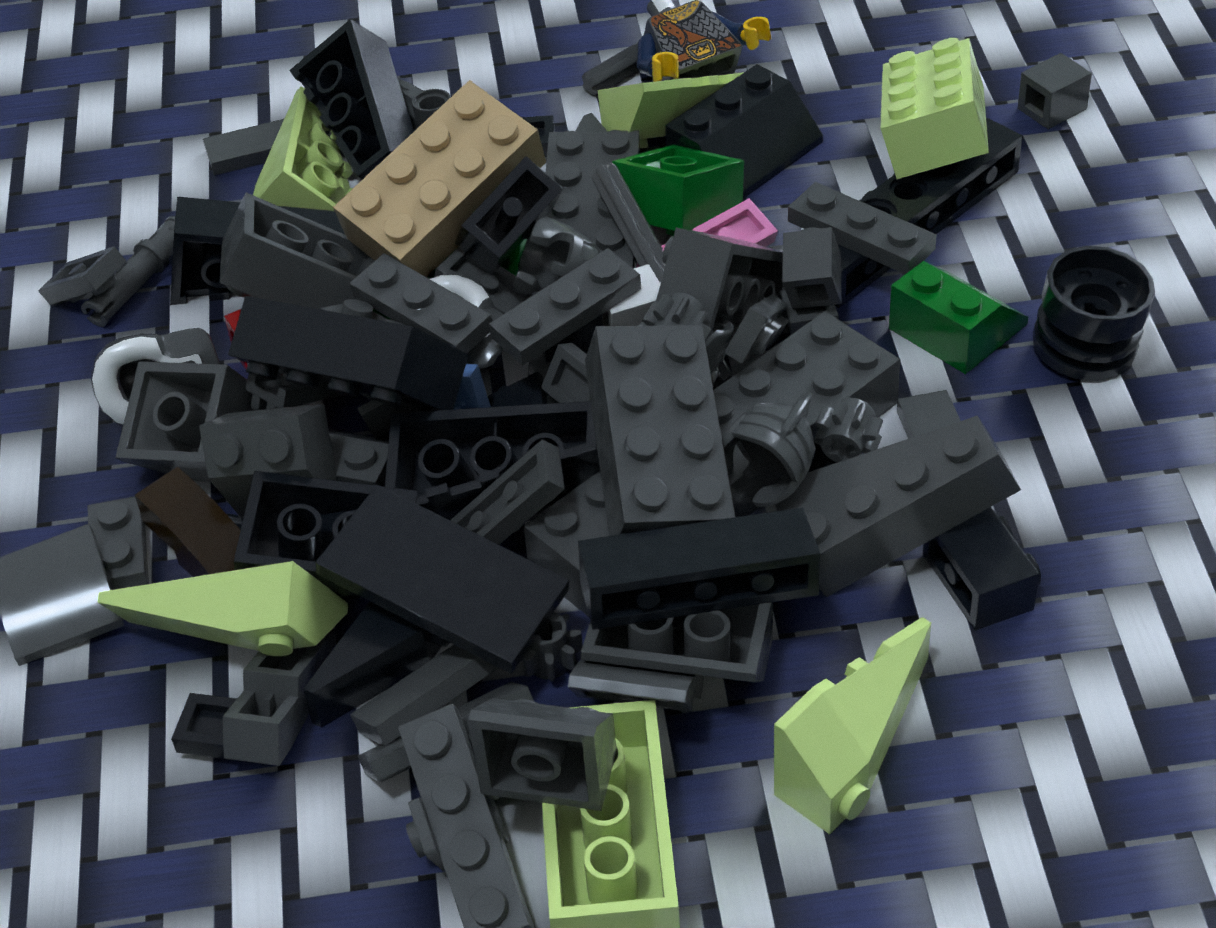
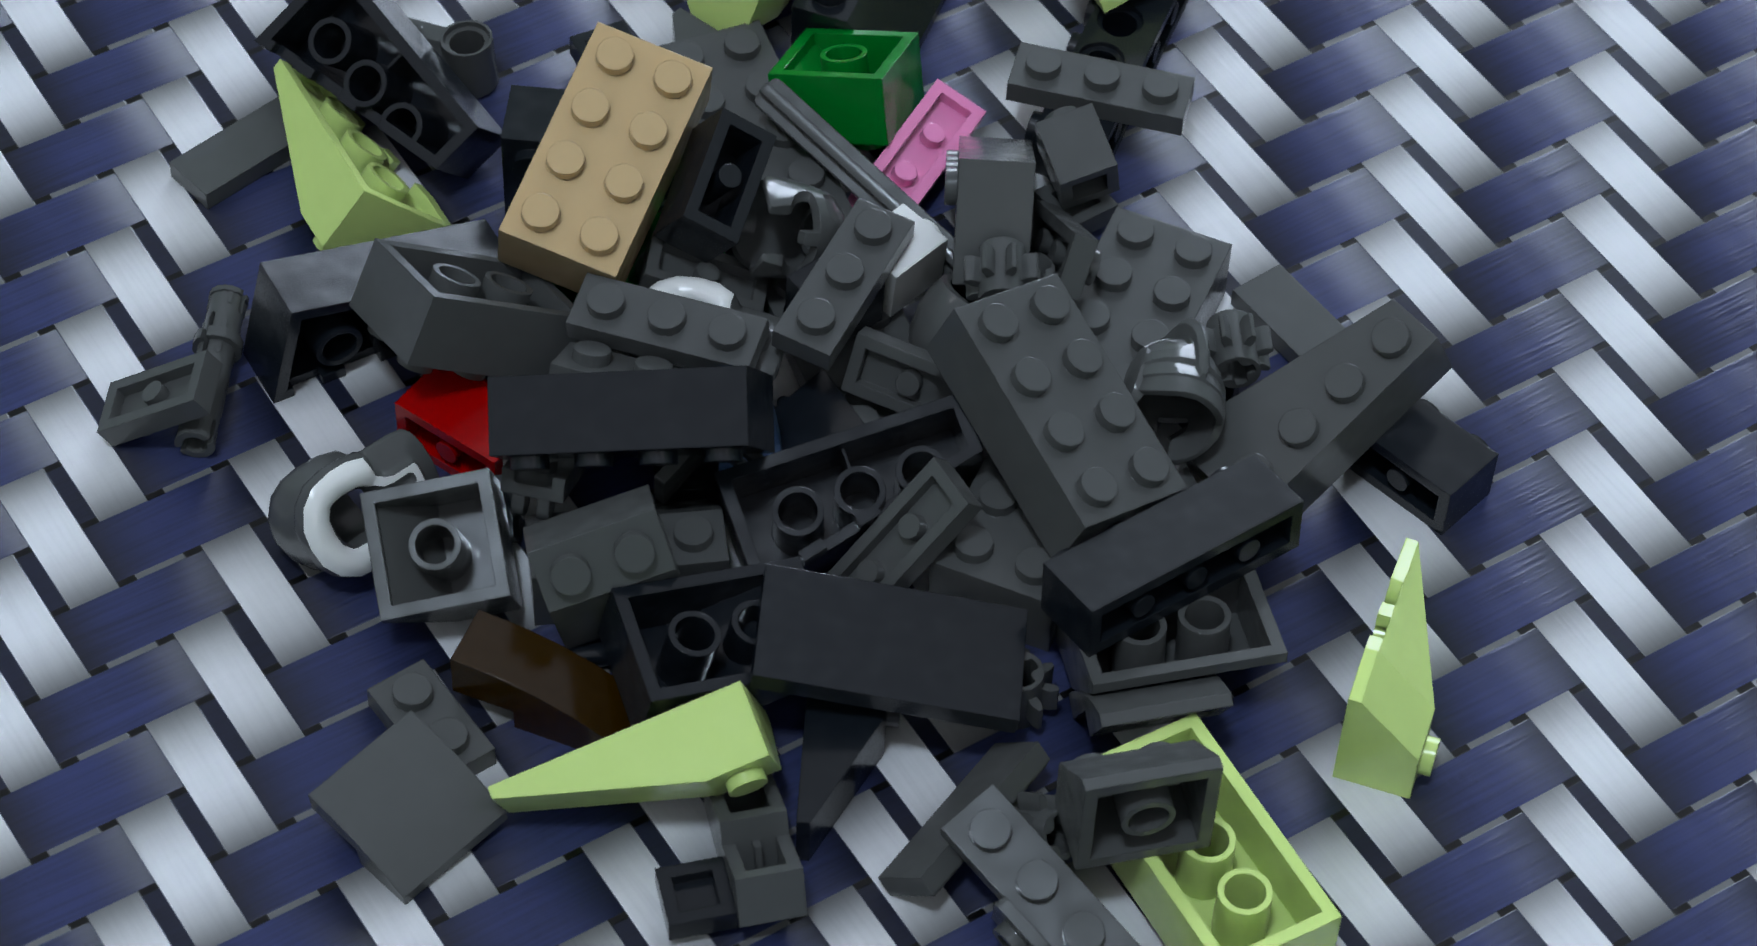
camera: 30 degrees left, 5 degrees up
dark grey hinge [350,645,499,746] -> none
green slope [889,261,1028,374] -> none
black wheel [1032,246,1155,381] -> none

